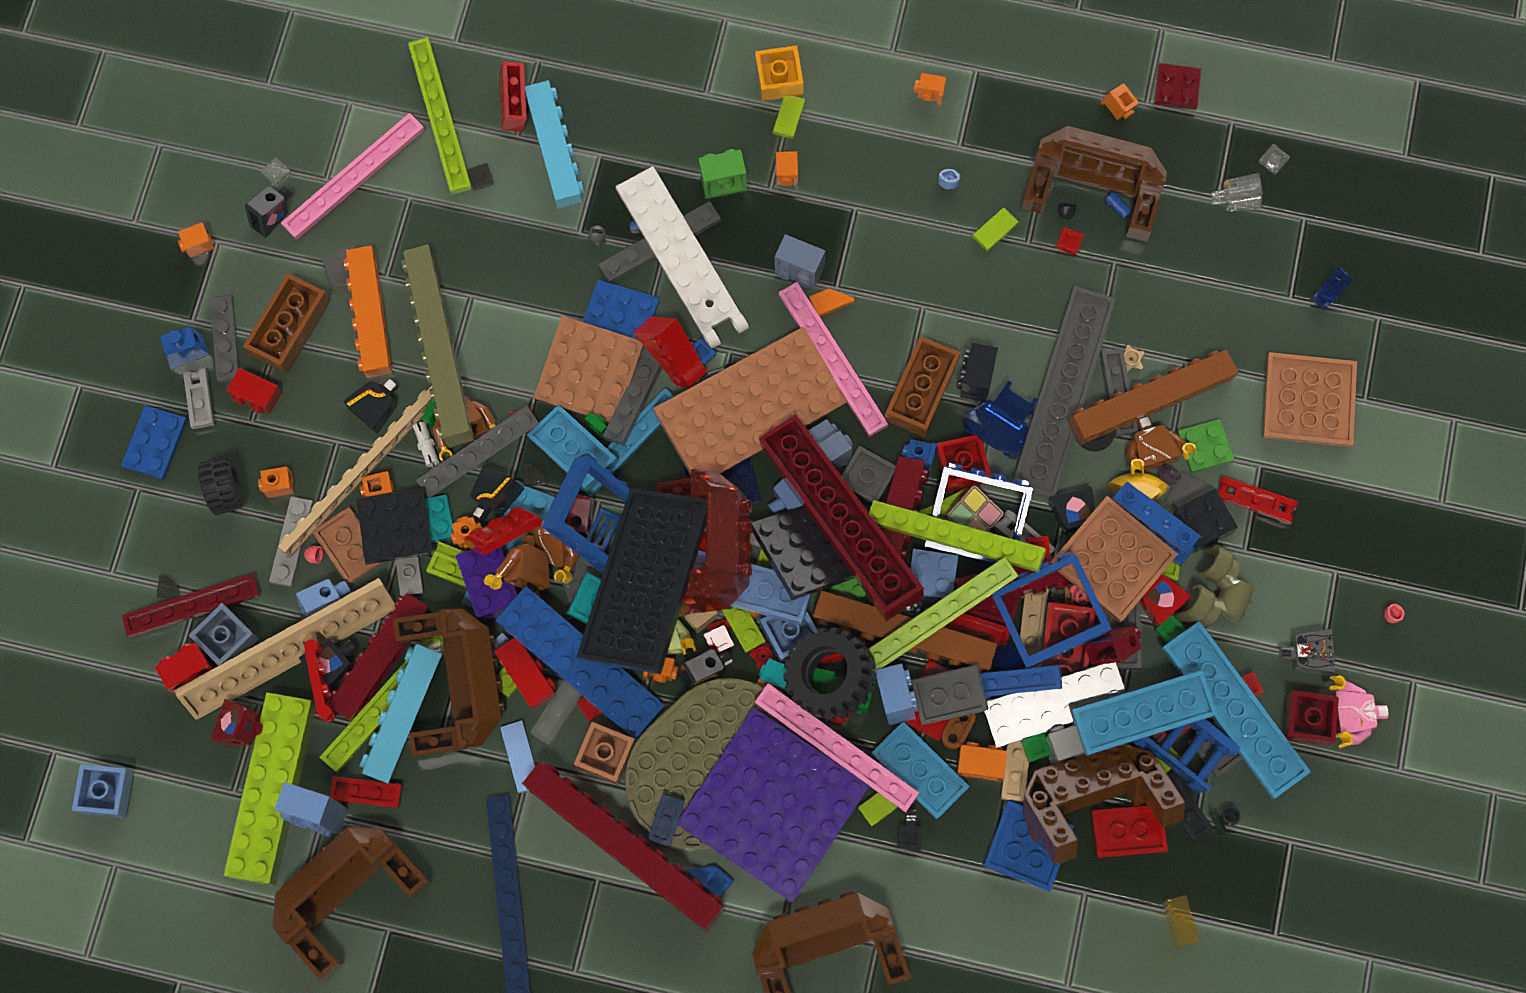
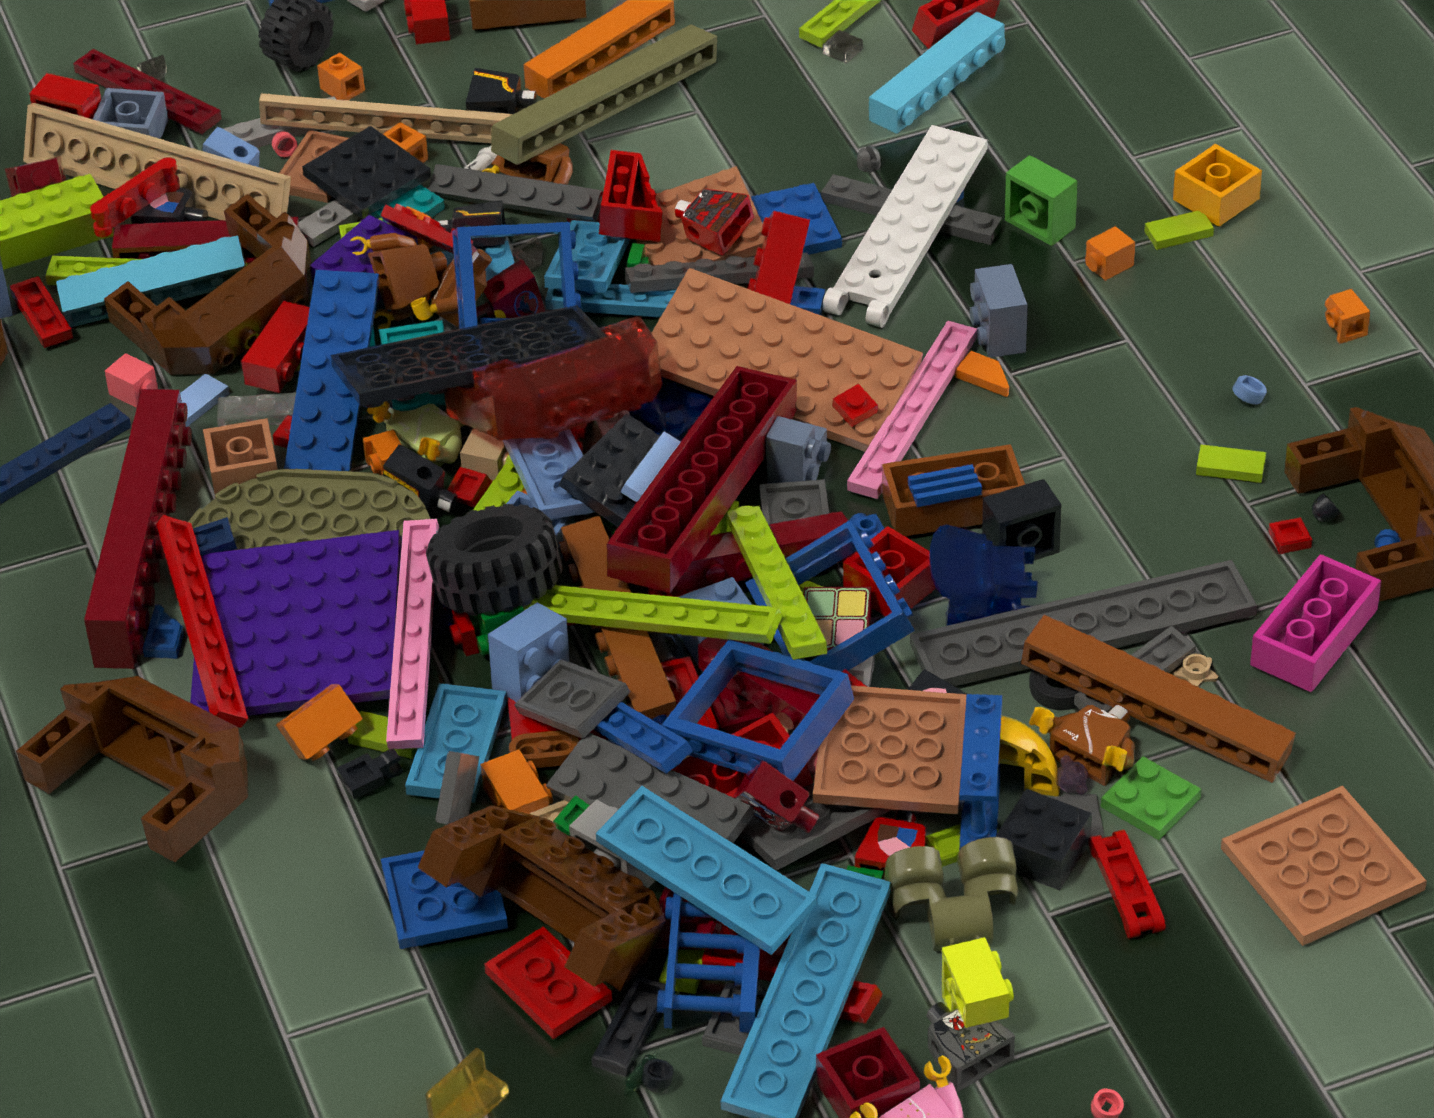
camera: 55 degrees right, 30 degrees down
none -> coral brick [105,353,158,408]
none -> red plate [156,515,248,728]
none -> orange brick [276,684,363,761]
none -> dark grey tile [435,751,480,824]
none -> red wedge [599,150,663,242]
none -> light blue tile [621,432,681,502]
none -> red torso [675,189,754,256]
none -> red plate [832,383,878,427]
none -> blue tile [908,464,982,507]
none -> neon yellow brick [942,937,1014,1028]
none -> dark pink brick [1250,554,1381,692]

